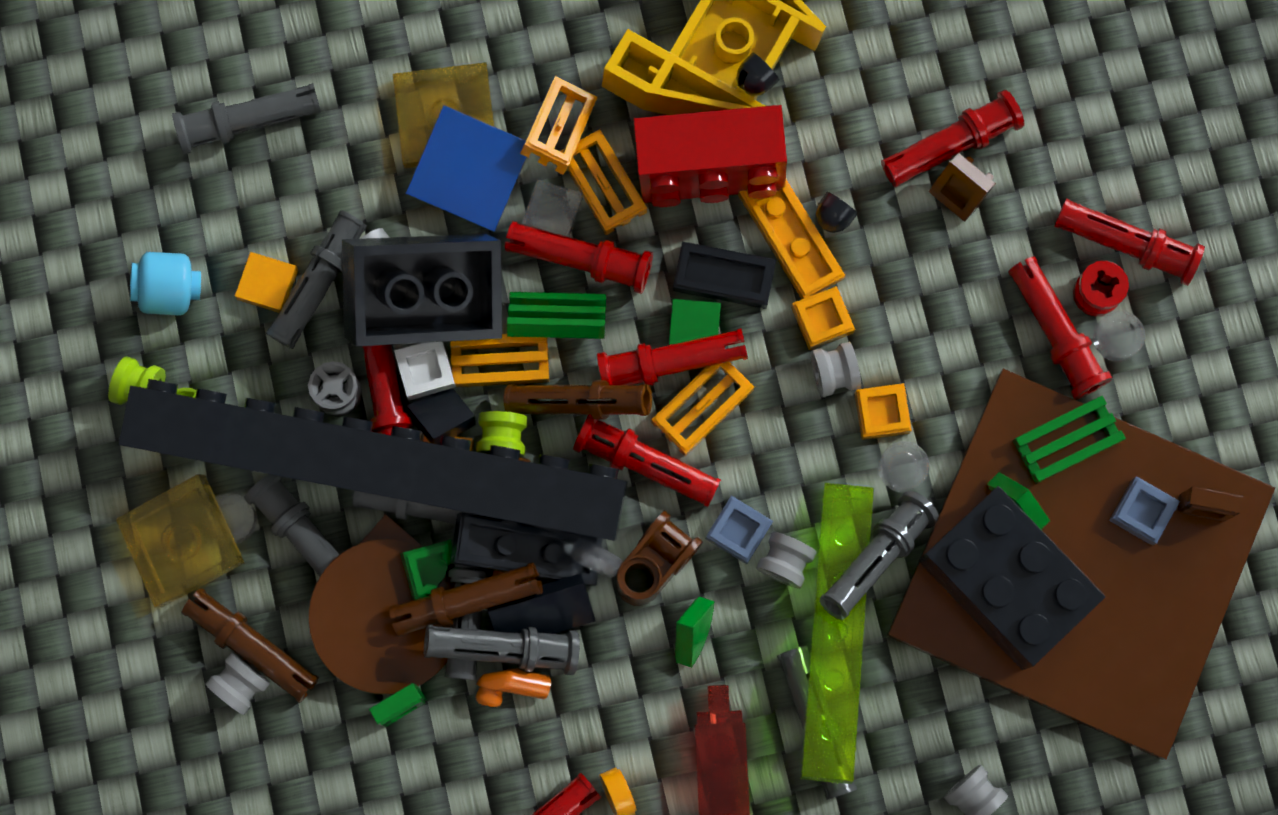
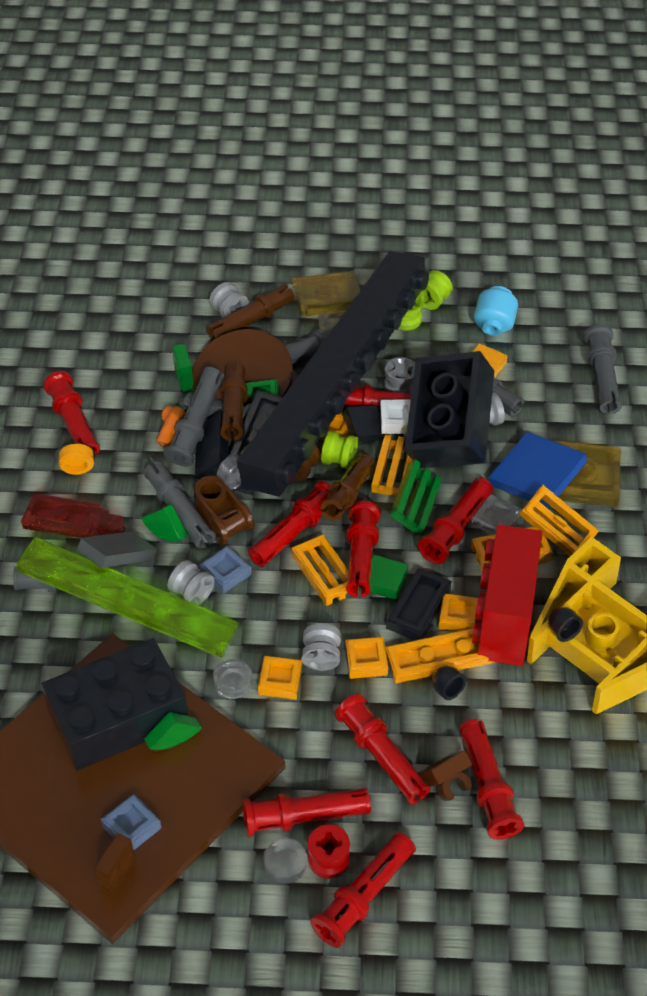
camera: 105 degrees right, 30 degrees down
dark grey pin [820,491,939,620] -> none
green tile [1013,395,1126,484] -> none
none -> dark grey tile [77,532,157,568]
none -> dark grey pin [144,461,216,549]
none -> red pin [334,693,430,805]
none -> light orange tile [439,593,478,632]

